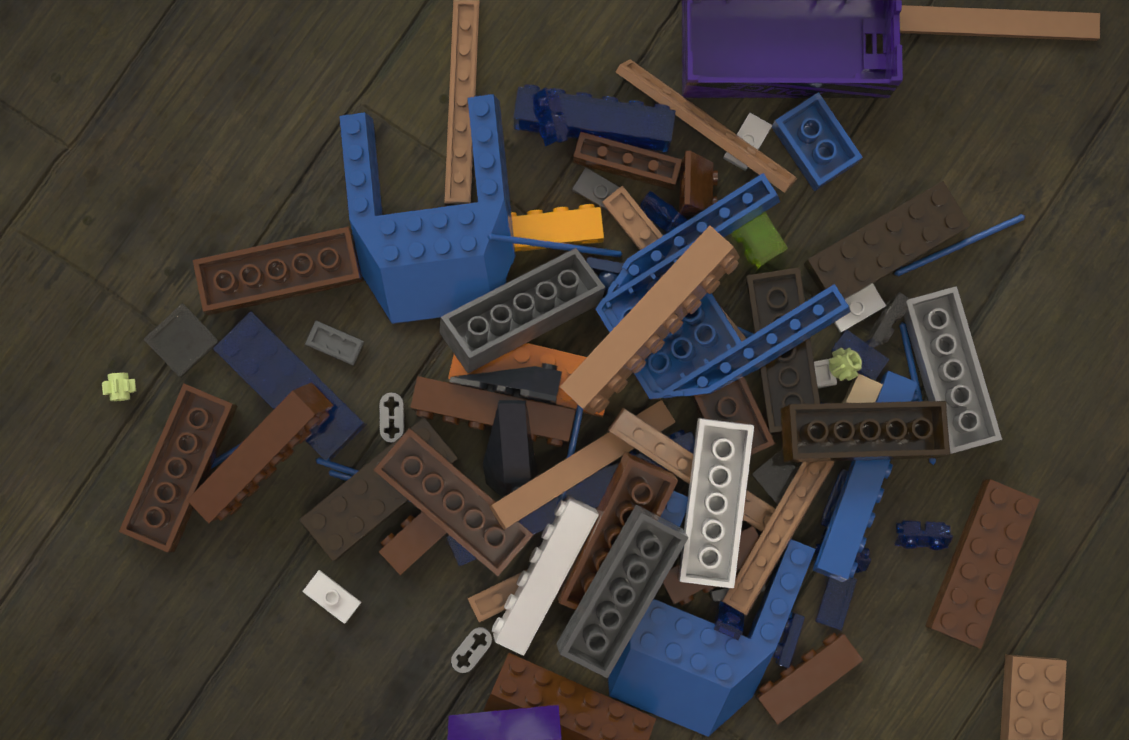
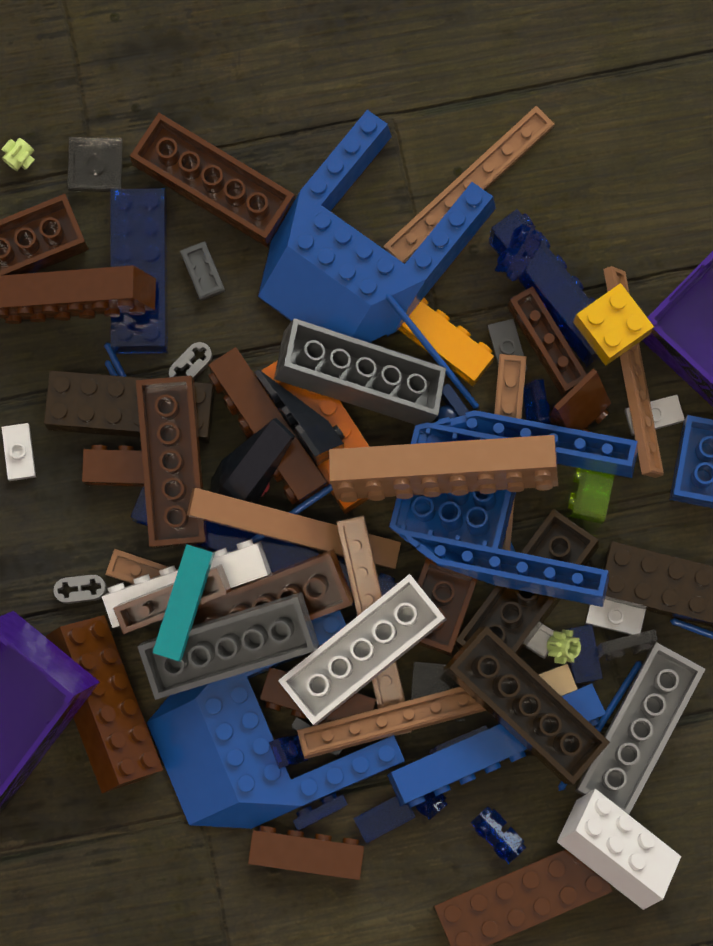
camera: 50 degrees right, 5 degrees down
none -> reddish brown brick [113,564,232,634]
none -> teal tile [153,544,215,662]
none -> white brick [557,789,681,910]
none -> yellow brick [573,283,654,366]

